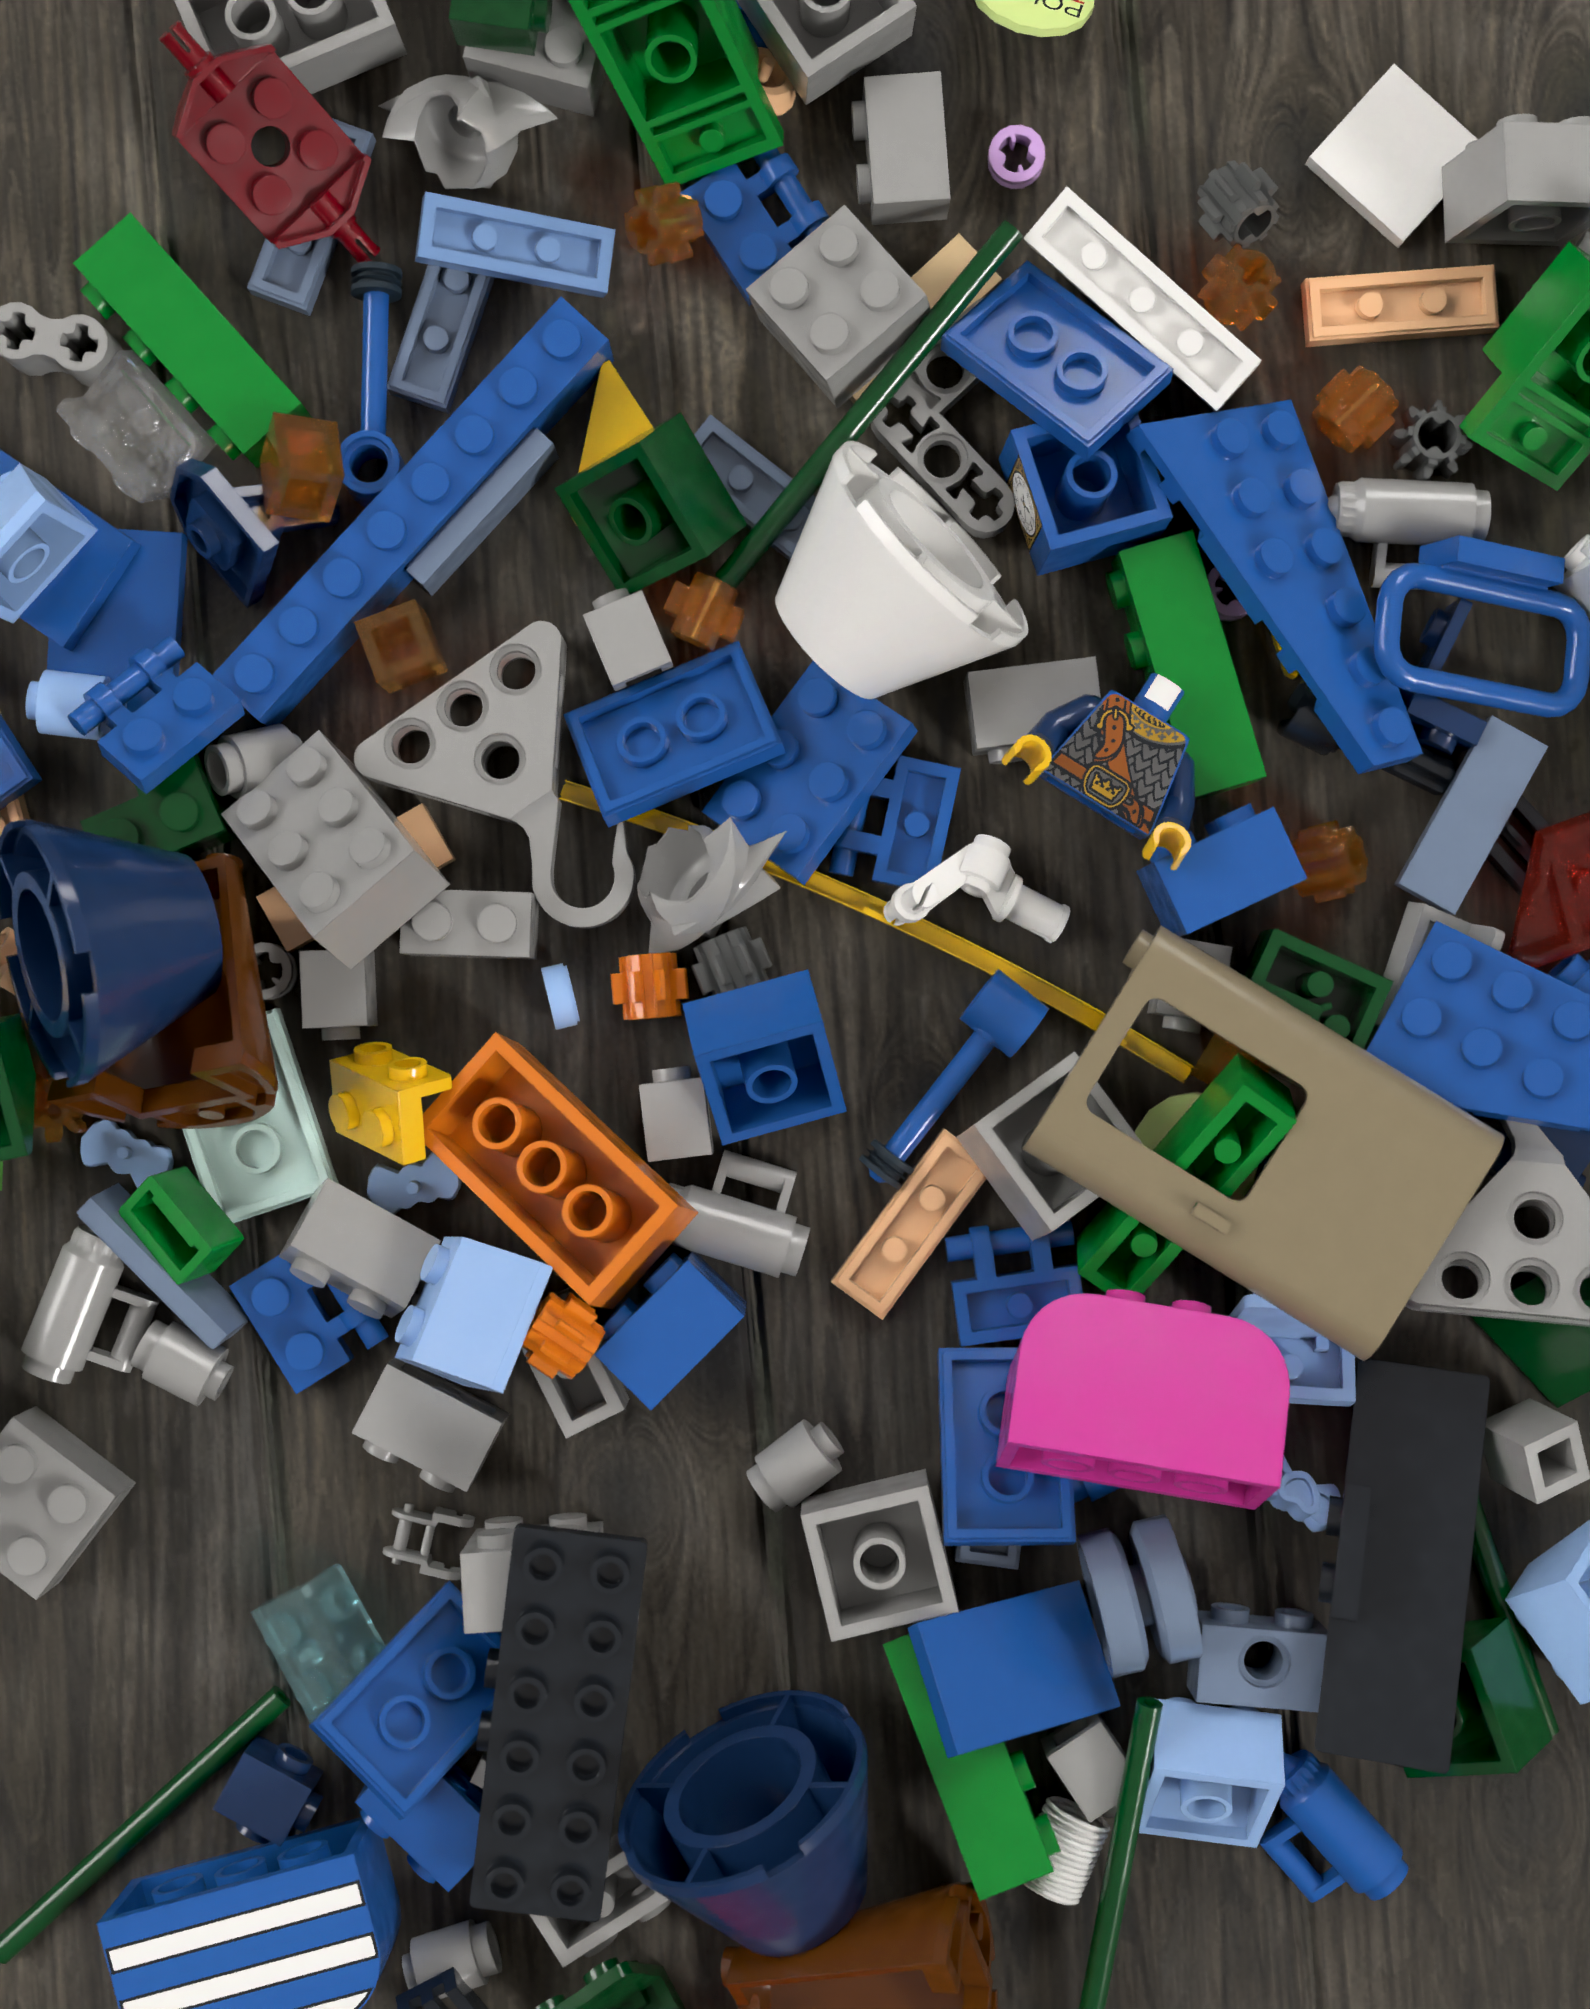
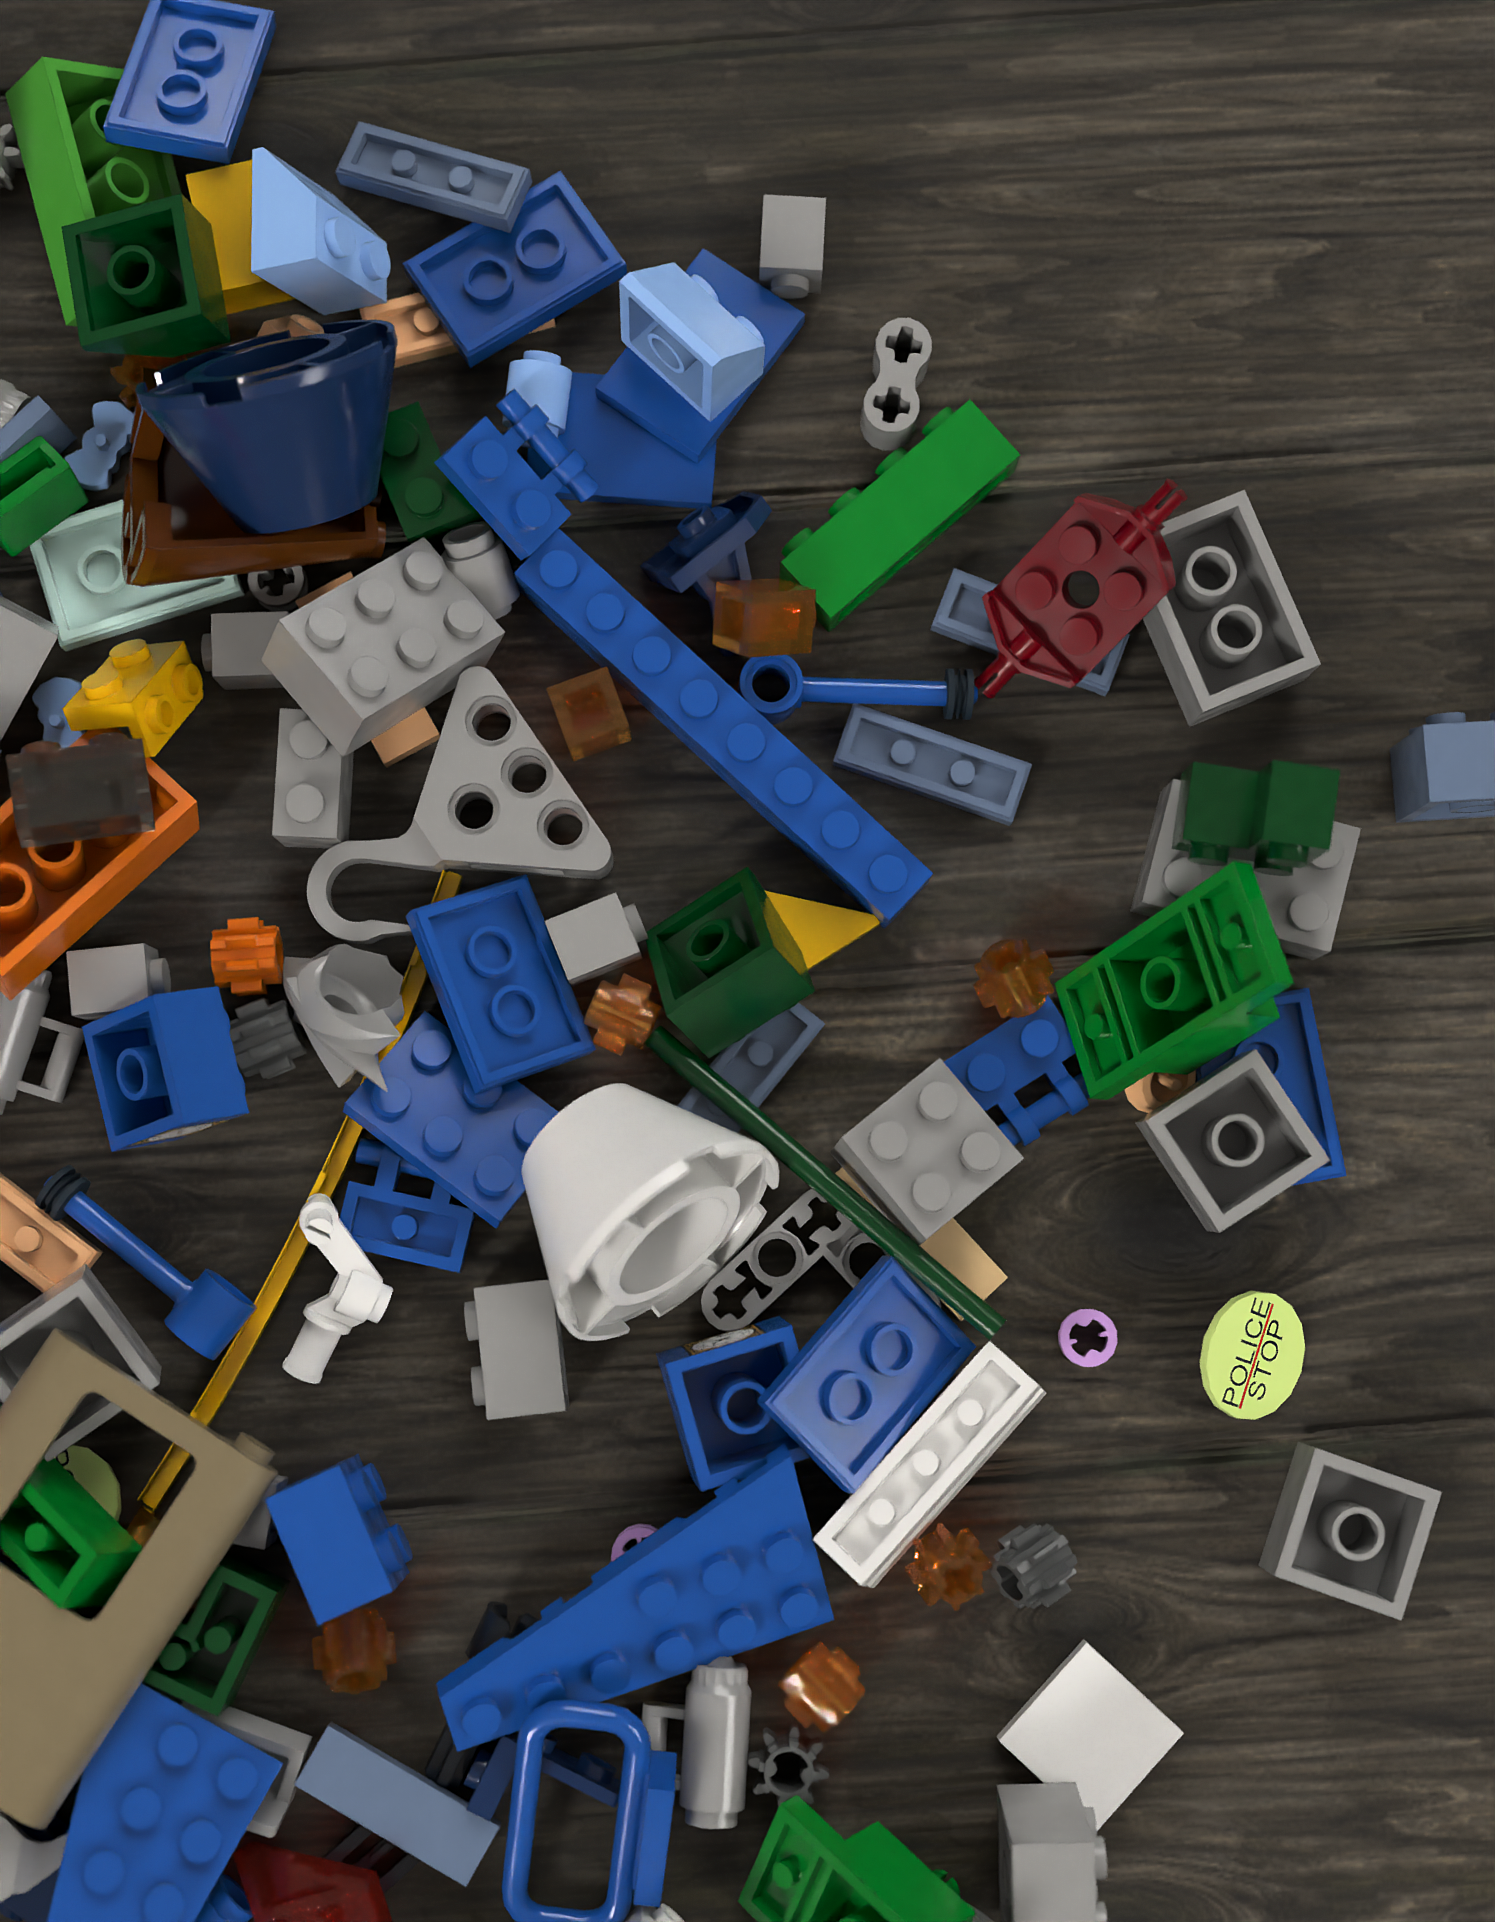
camera: 85 degrees right, 5 degrees down
clear bracket [56,350,217,503] -> none
light grey hair [378,74,558,189] -> none
sand blue tile [406,428,559,596] -> none
medium blue plate [415,191,616,298] -> none
light blue tile [541,963,580,1030] -> none
light grey brick [851,71,951,225] -> none
torso [1001,673,1195,870] -> none
green brick [1106,529,1267,800] -> none
light nougat tile [1301,264,1499,347] -> none
none -> clear smoke brick [6,732,156,848]

